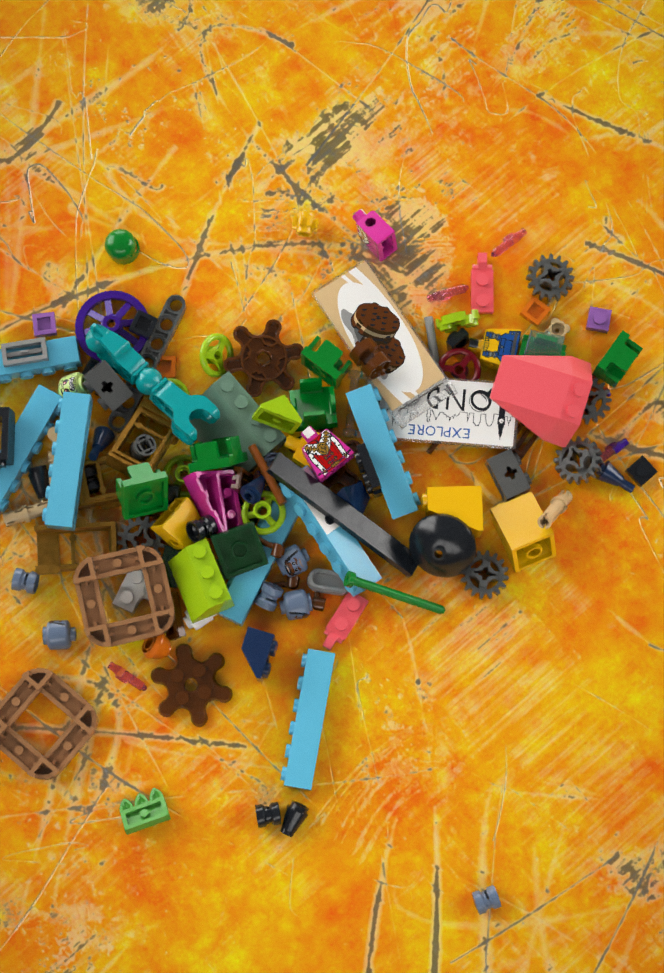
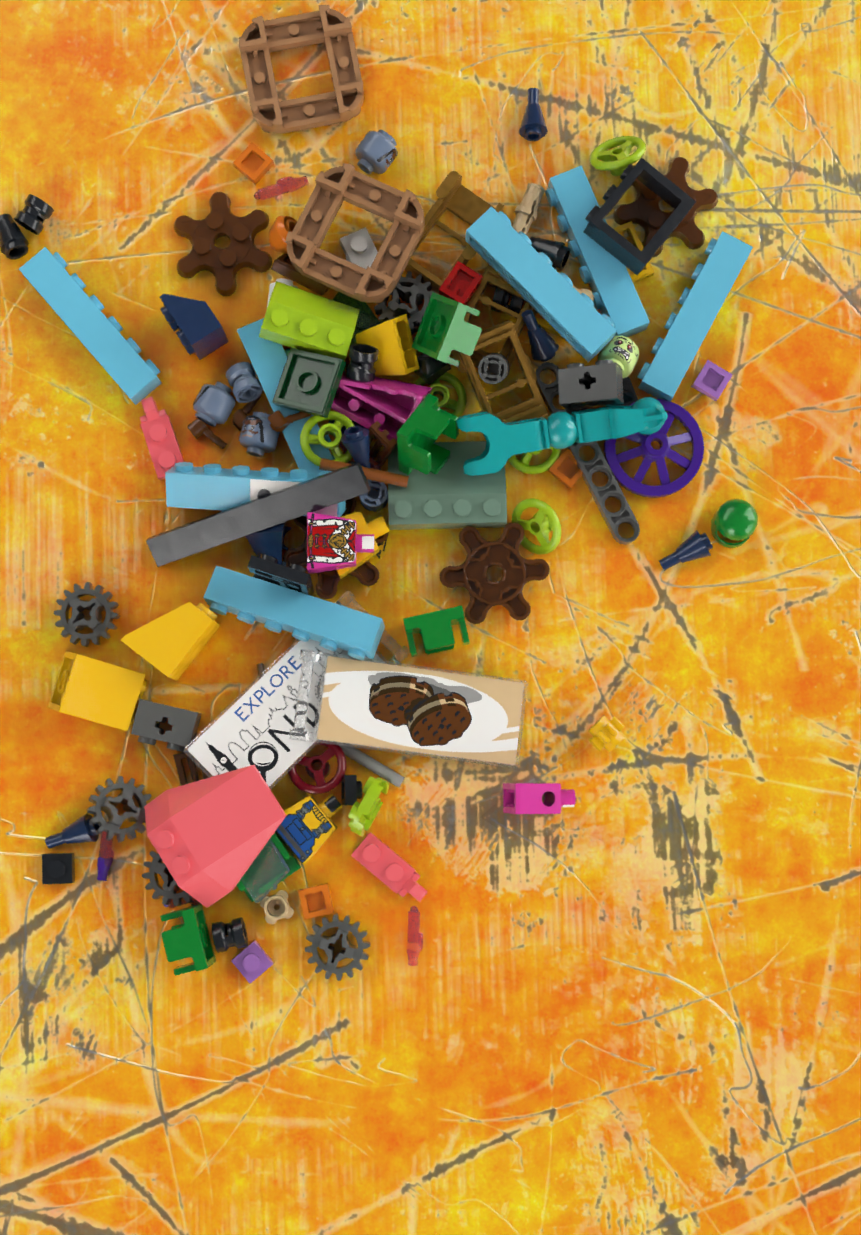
camera: 130 degrees right, 5 degrees up
light grey tile [0,337,49,367] -> none
sand blue wheel [11,568,40,594] -> none
bright green plate [120,788,171,835] -> none
black plate [129,310,159,340] -> none
lime slope [252,395,302,435] -> none
green panel [289,377,338,432] -> none
light grey tile [307,568,348,596] -> none
green bar [344,571,445,614] -> none
reddish brown wheel [349,337,391,380] -> none
black dish [409,514,477,577] -> none
clear pink piece [427,284,469,302] -> none
tan pin [537,490,573,529] -> none
none -> black wheel [212,917,248,953]
none -> orange tile [233,142,274,185]
none -> red bracket [439,261,483,305]
none -> dark blue cone [659,530,713,571]

